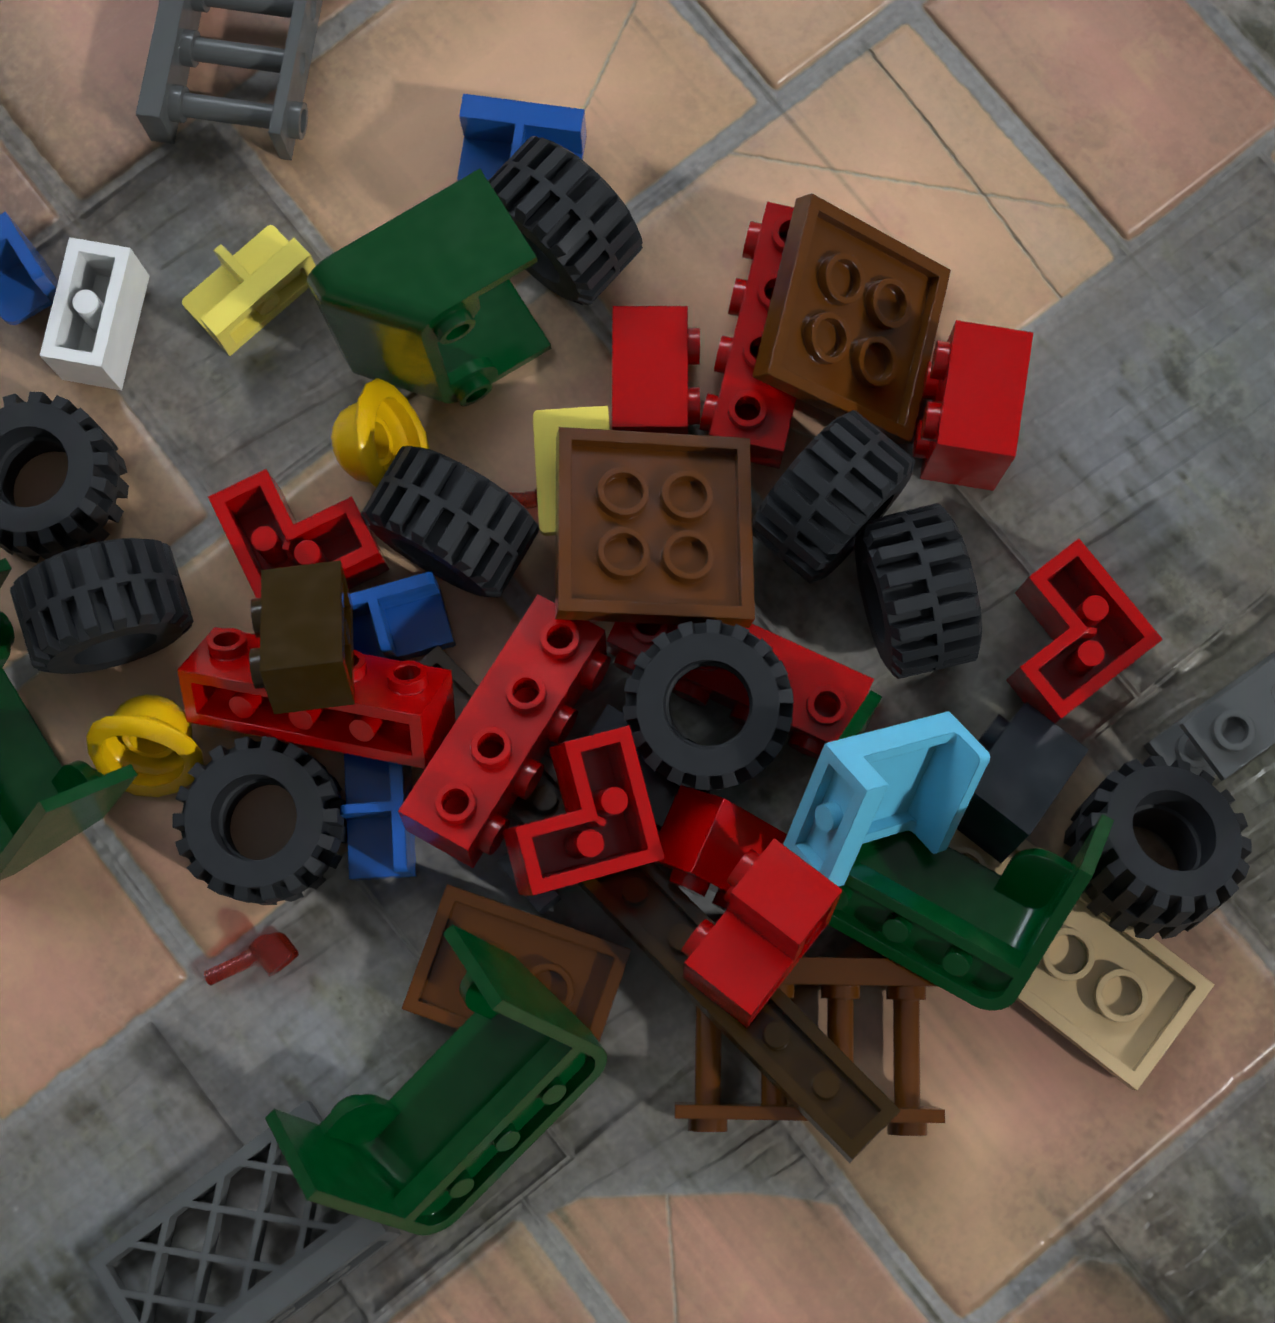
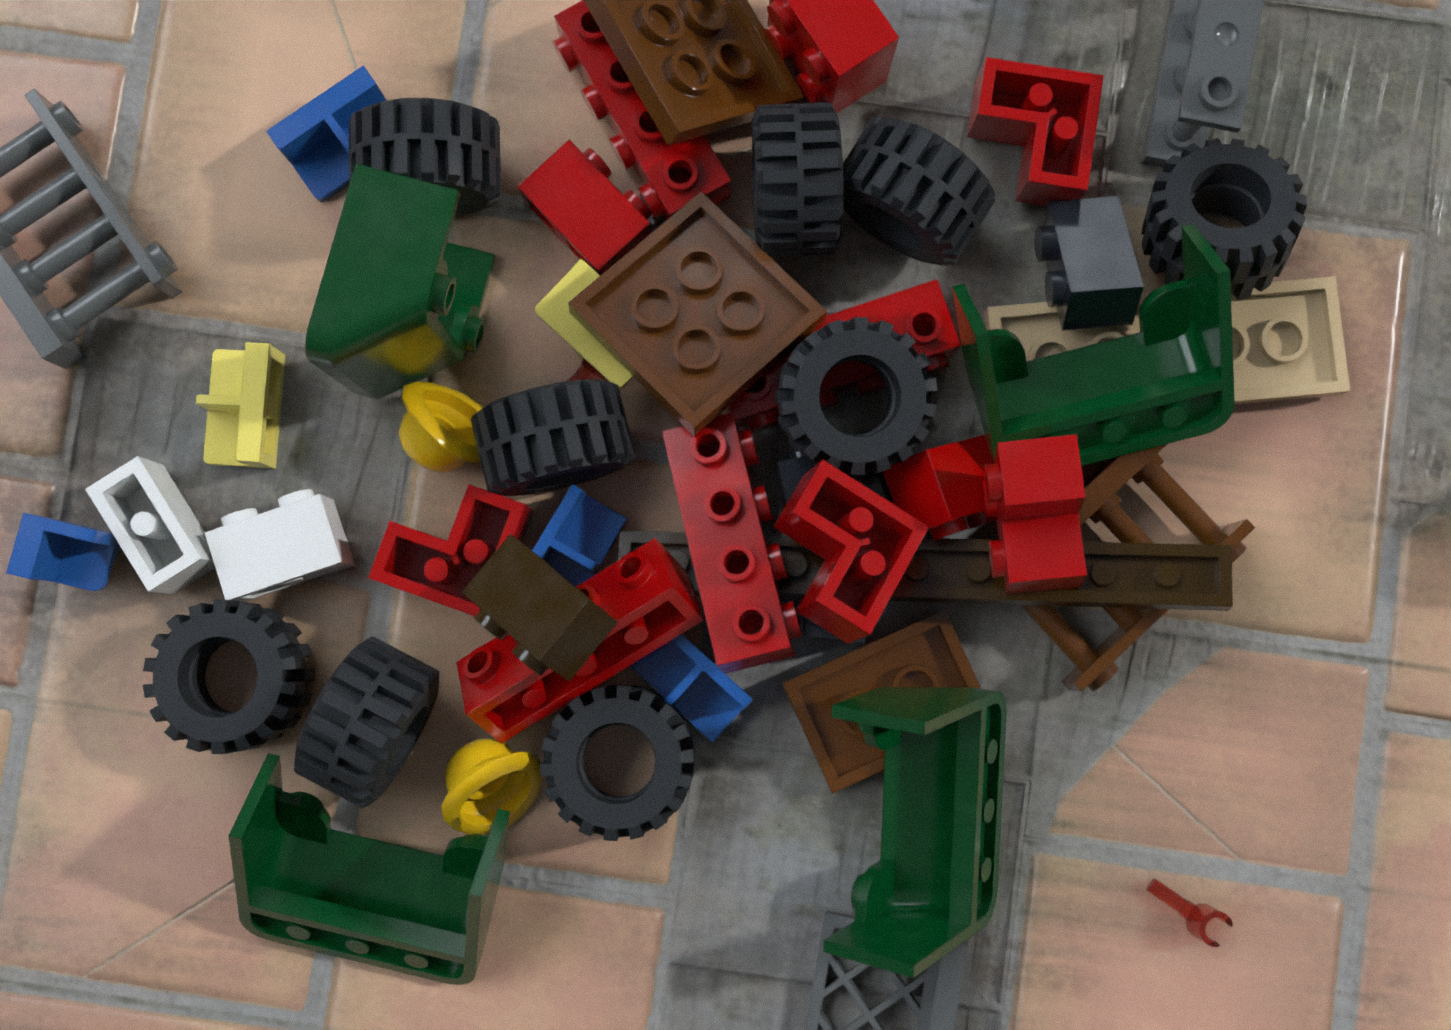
camera: 50 degrees left, 5 degrees up
clear red hand [204,932,299,986] -> none
medium azure panel [783,711,990,887] -> none
none -> white brick [204,489,355,602]

